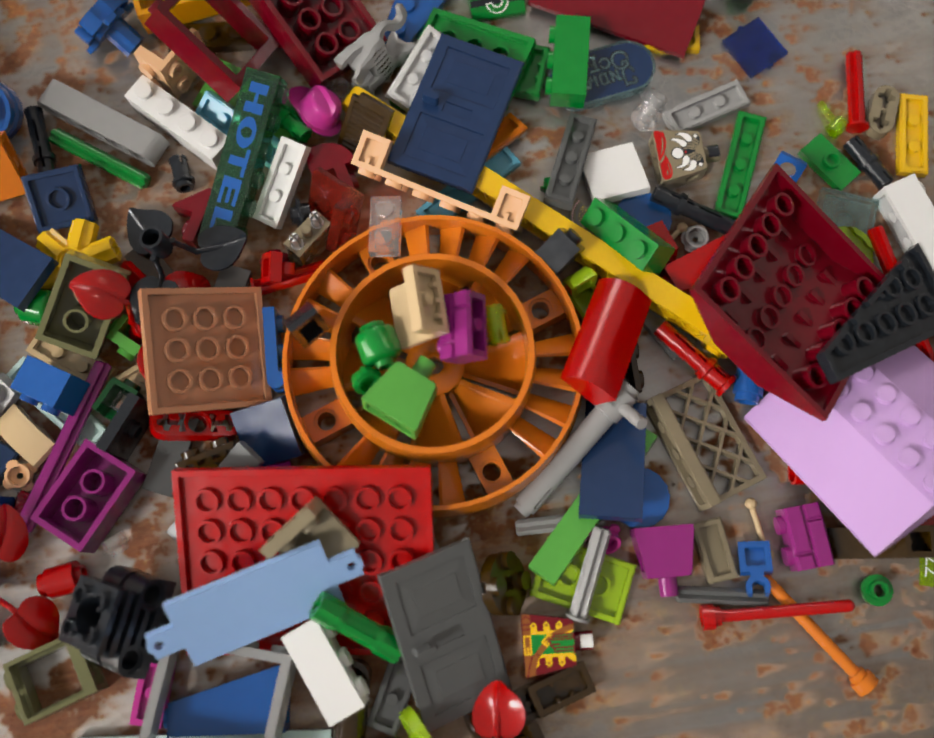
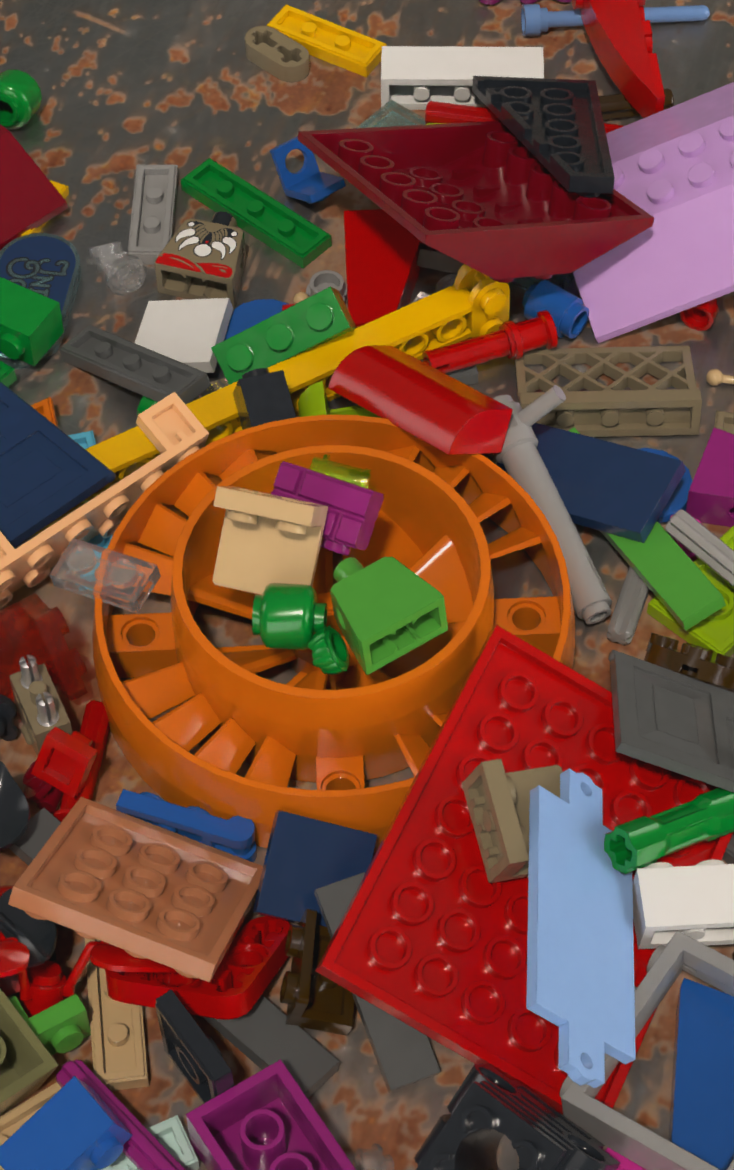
camera: 65 degrees left, 25 degrees down
dark green window [91,377,146,421] -> none
slope [283,302,330,349] -> none
black pin [650,184,736,235] -> none
clear blue piece [721,17,788,79] -> none
green plate [797,133,861,194] -> none
clear neon green hand [817,101,846,139] -> none
black pin [843,135,895,191] -> none
red axle [845,50,870,134] -> none

